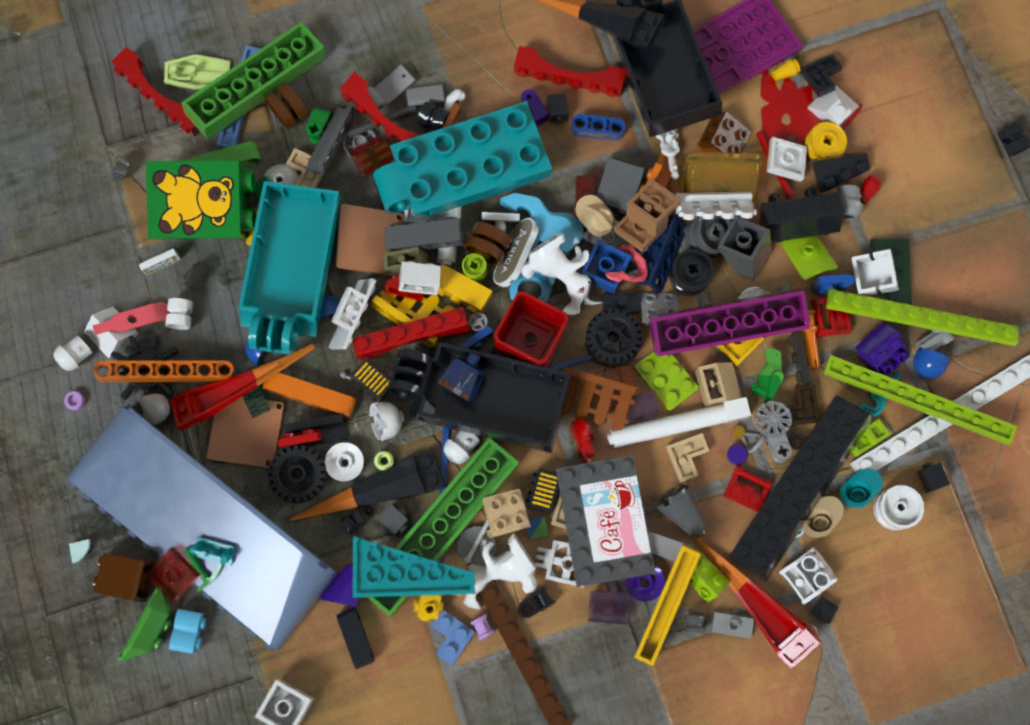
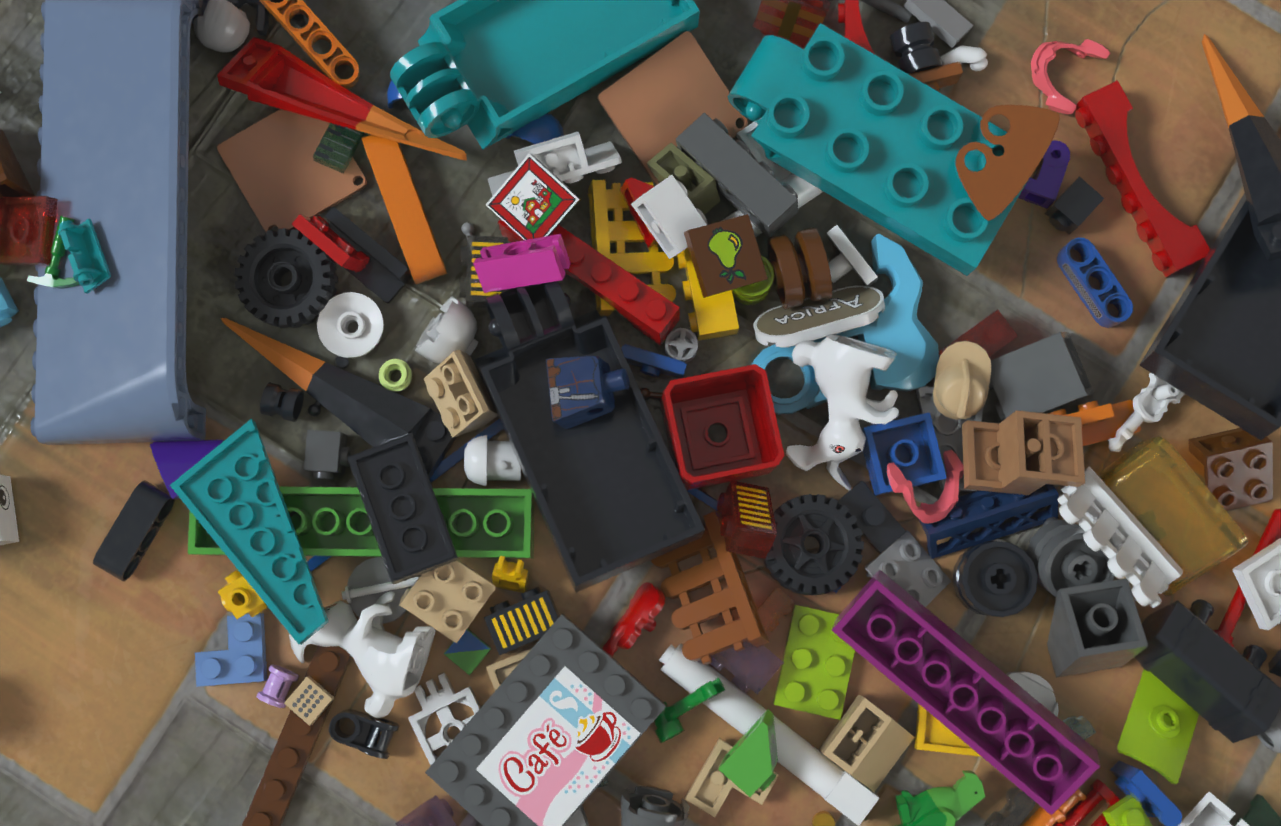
camera: 55 degrees right, 5 degrees up
none -> tan tile [284,676,334,726]
none -> black tile [347,433,459,585]
none -> tan slope [424,350,498,438]
none -> dark pink piece [473,234,571,293]
none -> tile [486,153,582,240]
none -> yellow plate [492,556,529,593]
none -> green brick [653,678,725,743]
none -> reddish brown tile [684,214,768,298]
none -> clear red brick [717,480,777,559]
none -> bright green slope [718,709,778,797]
none -> dark orange piece [956,105,1060,221]
none -> coral helmet [1031,39,1110,115]

